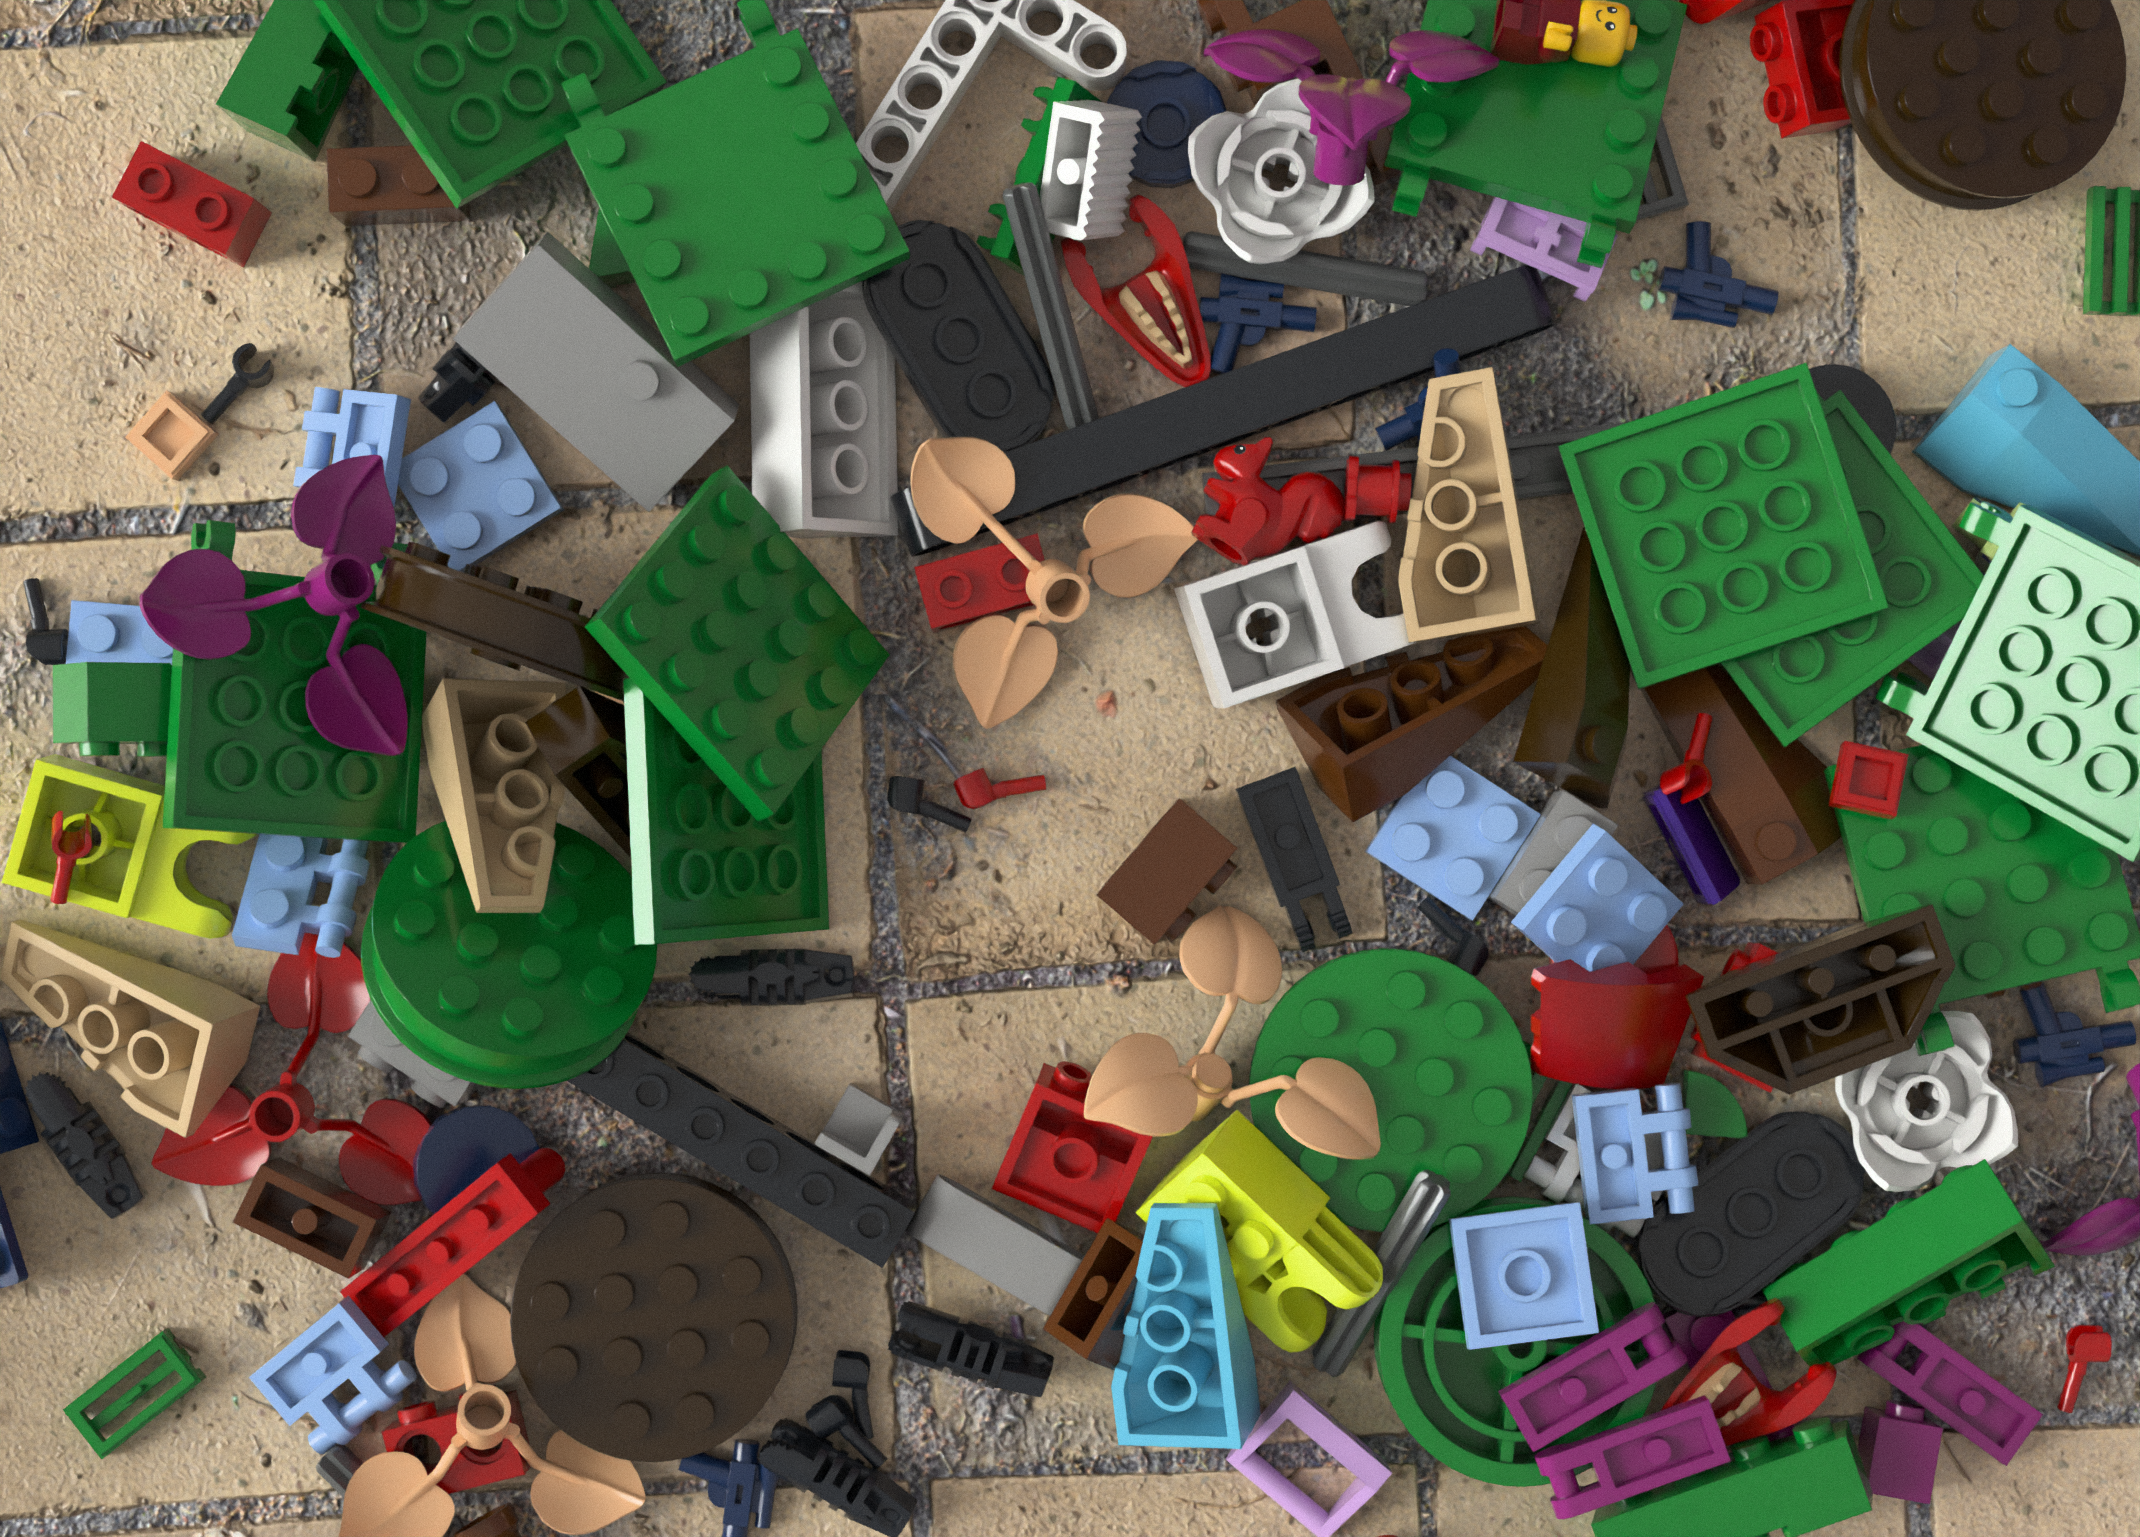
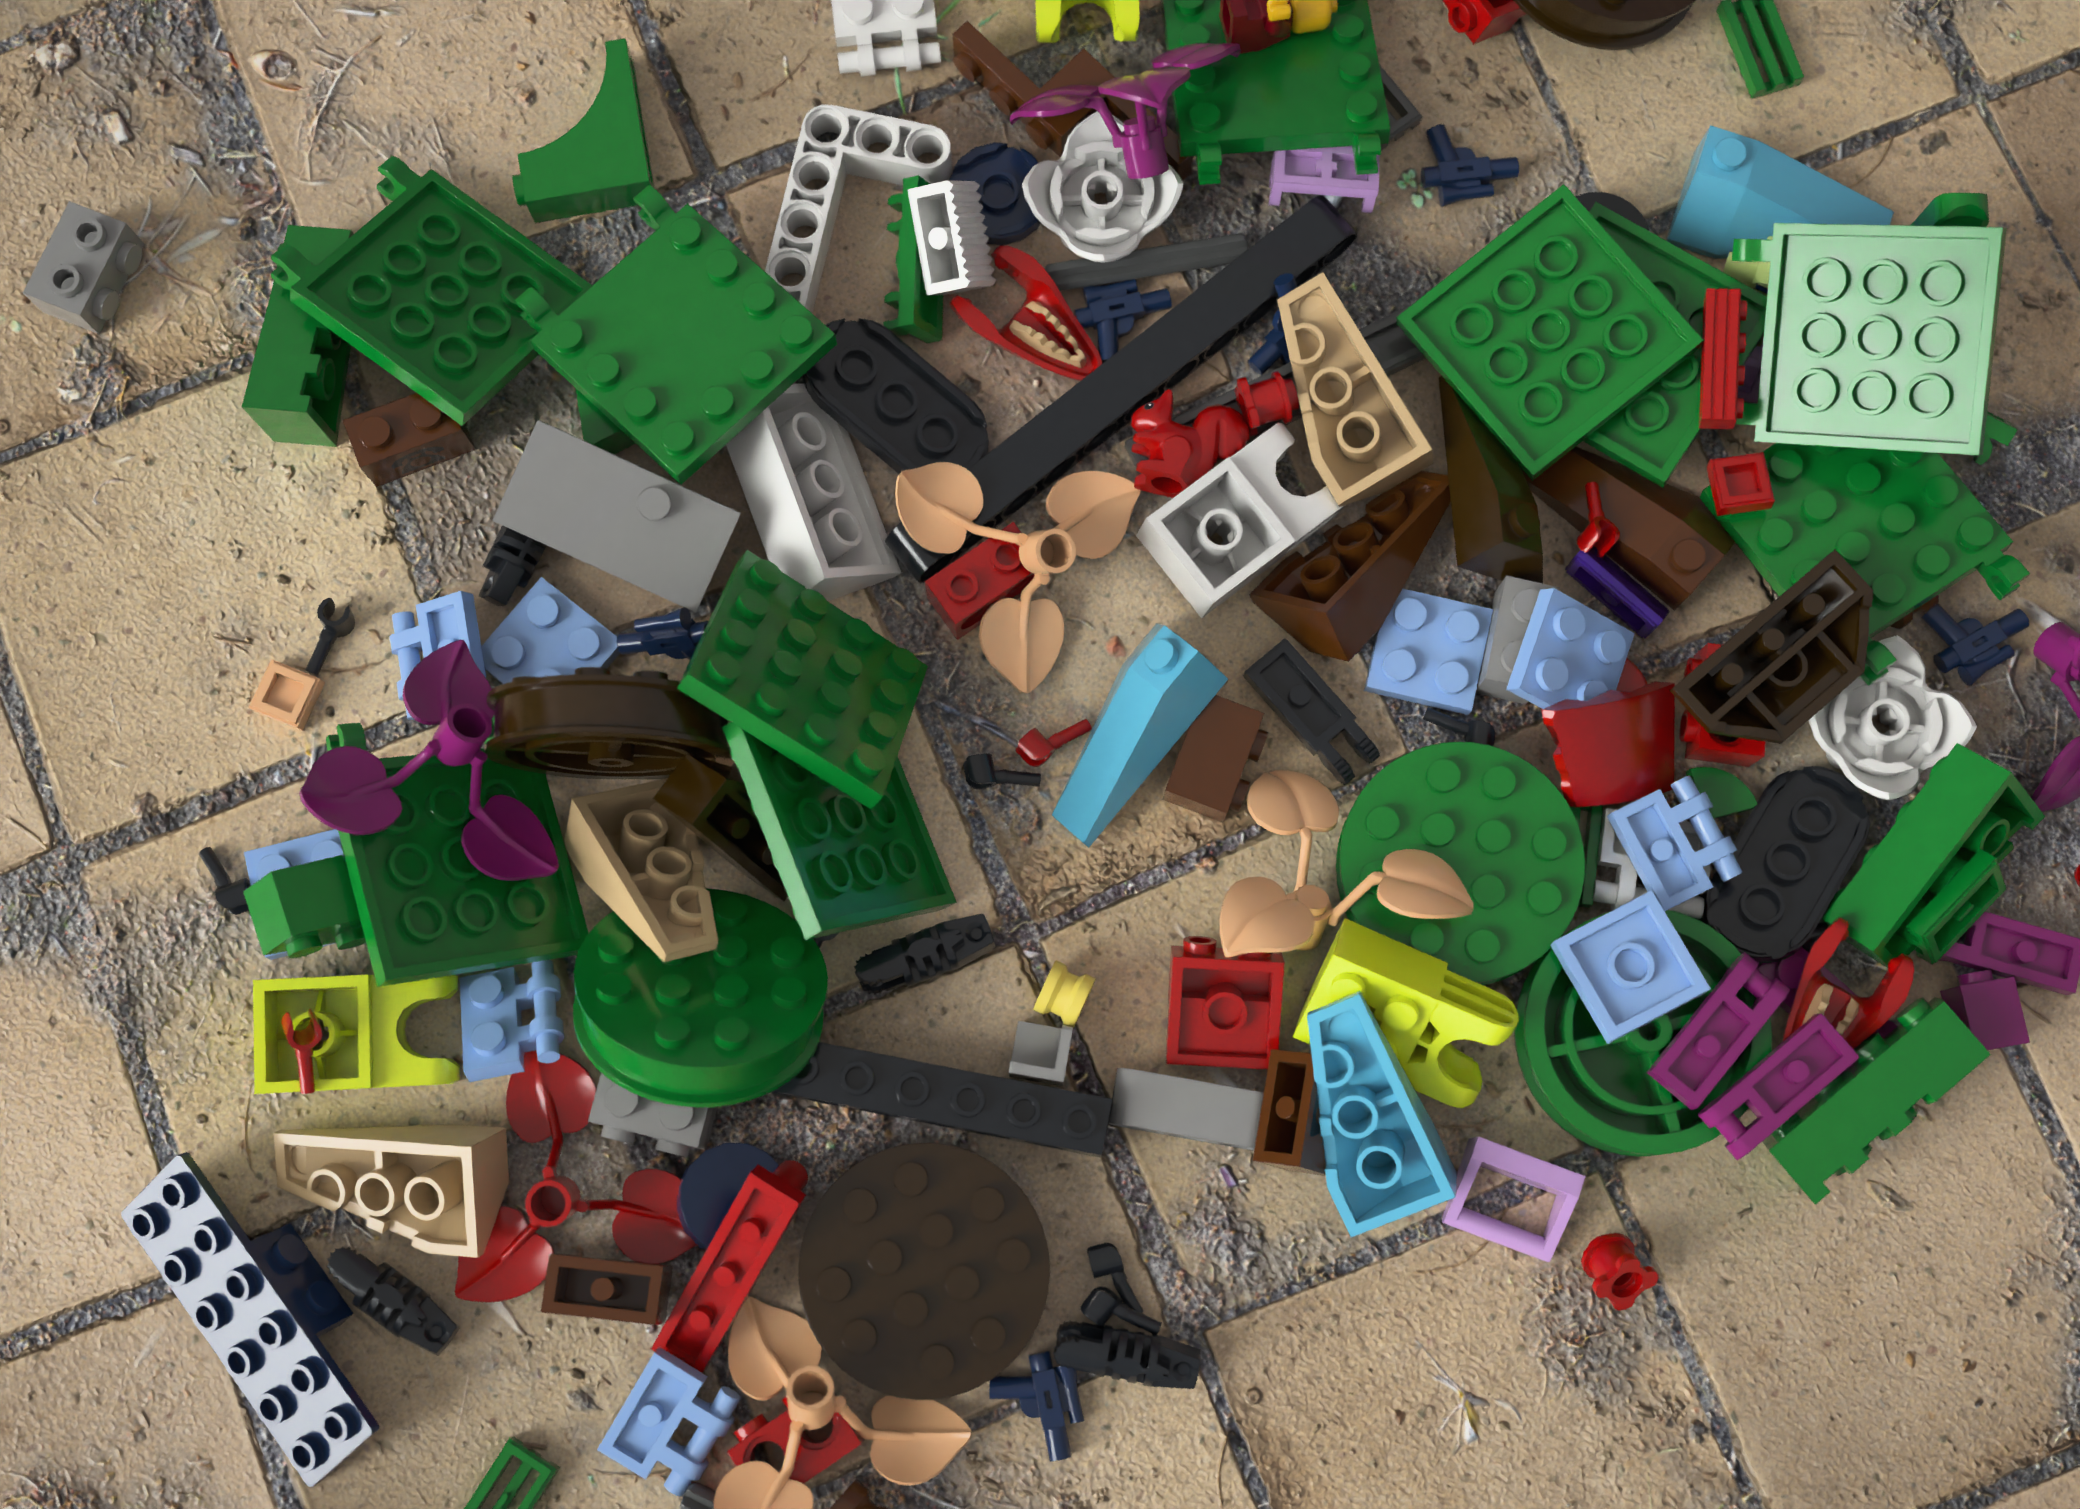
camera: 20 degrees left, 10 degrees down
red brick [112,141,272,268] -> none
black hinge [888,1301,1054,1397] -> none
dark grey axle [1002,182,1099,429] -> none
dark grey axle [1313,1170,1451,1377] -> none
none -> dark blue piece [617,607,709,660]
none -> light yellow wheel [1033,960,1096,1028]
none -> medium azure wedge [1052,623,1228,847]
none -> red piece [1699,288,1747,429]
none -> green tile [1906,849,2006,965]

